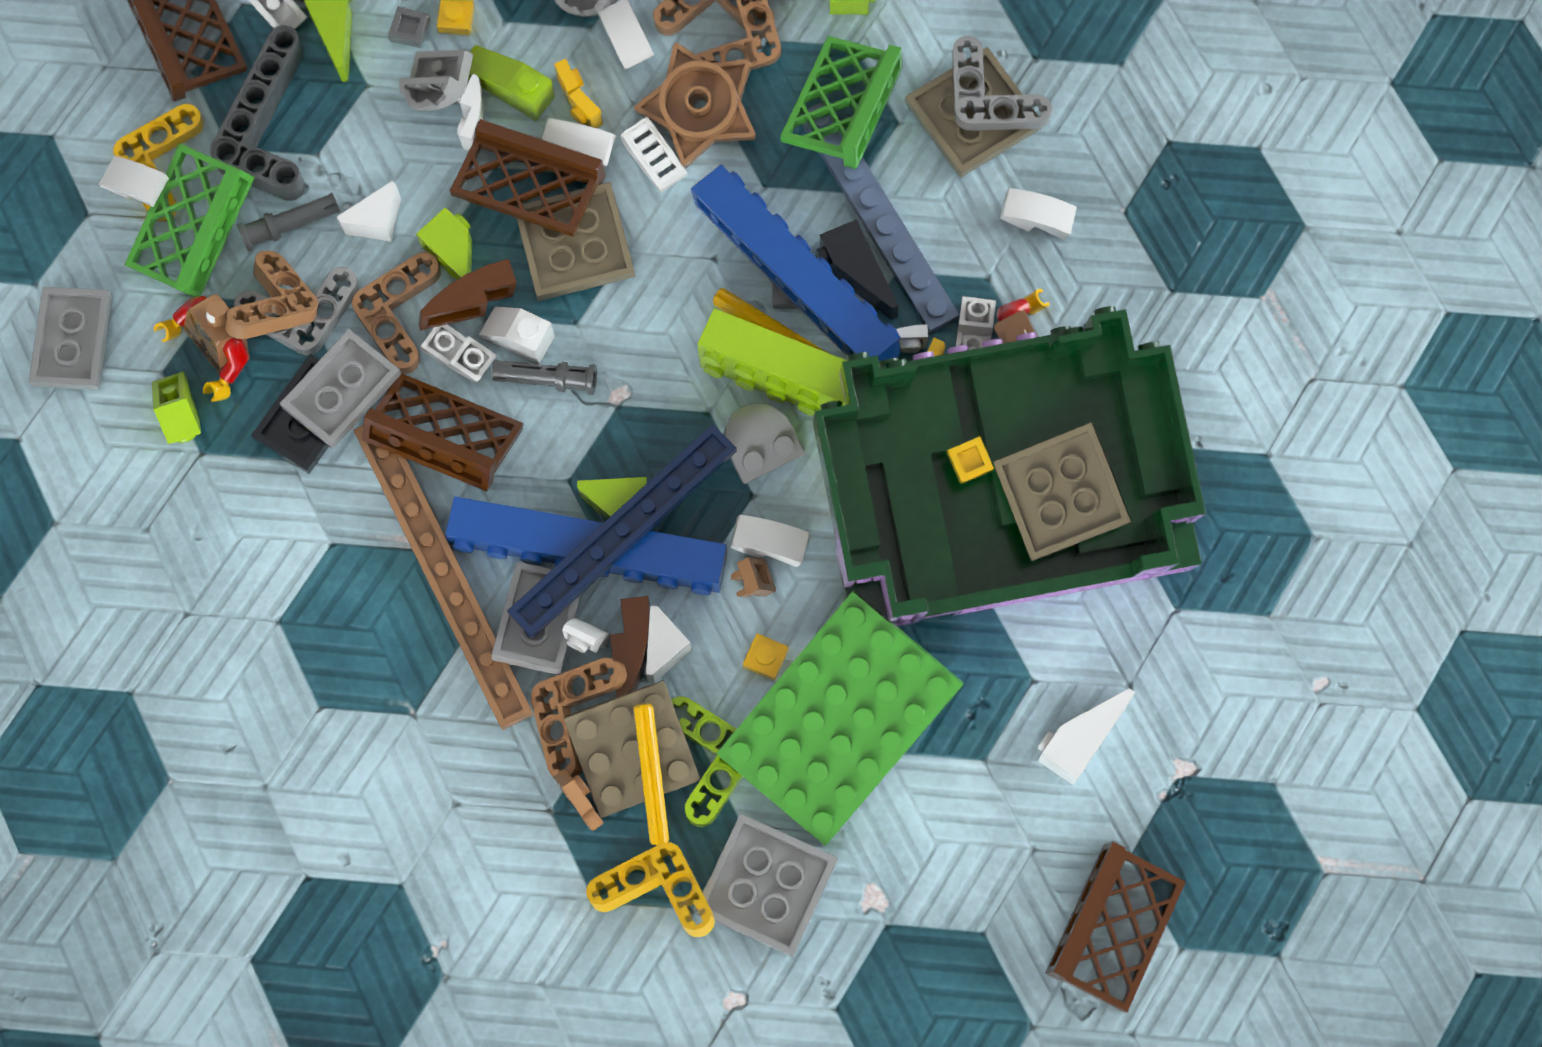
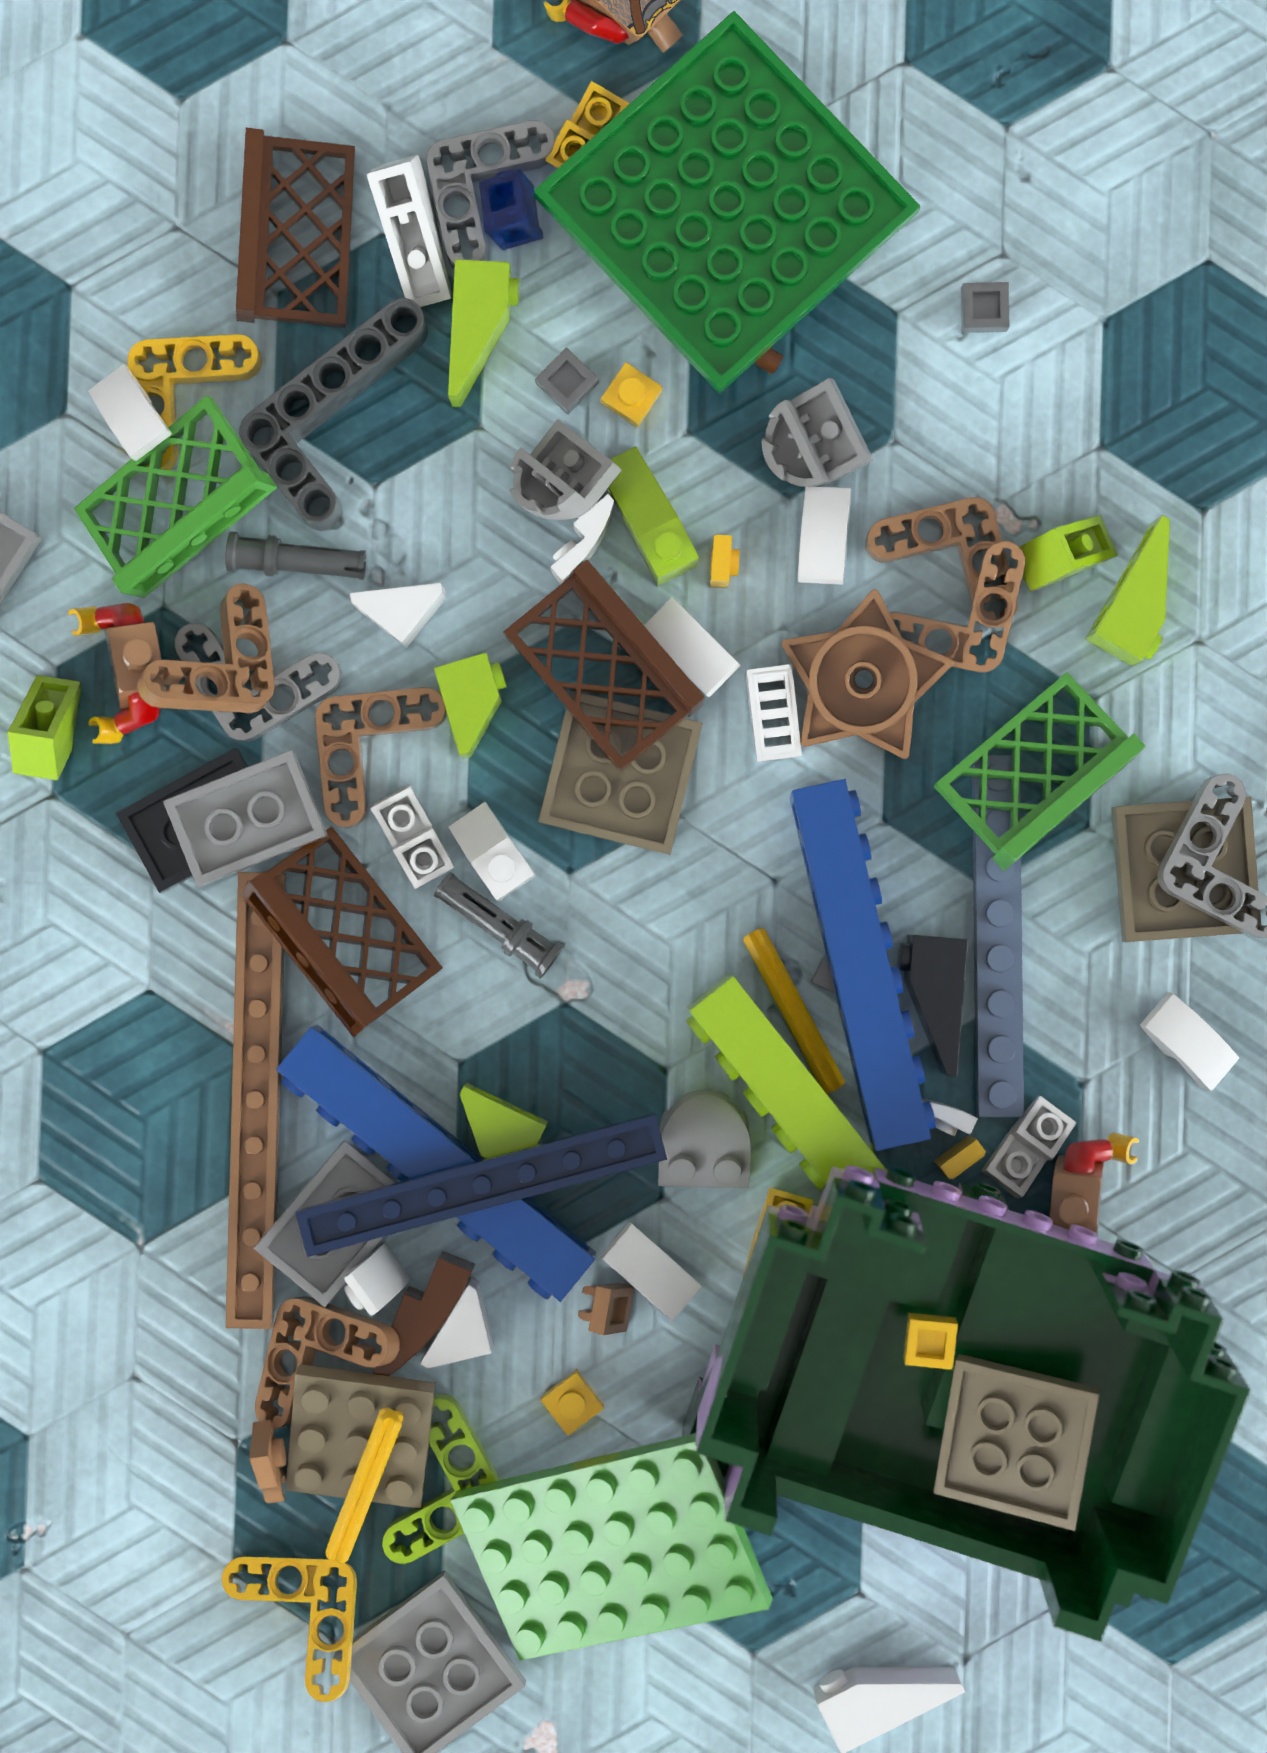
camera: 15 degrees right, 15 degrees up
reddish brown slope [418,259,517,331] -> none
yellow plate [569,88,603,129] -> none

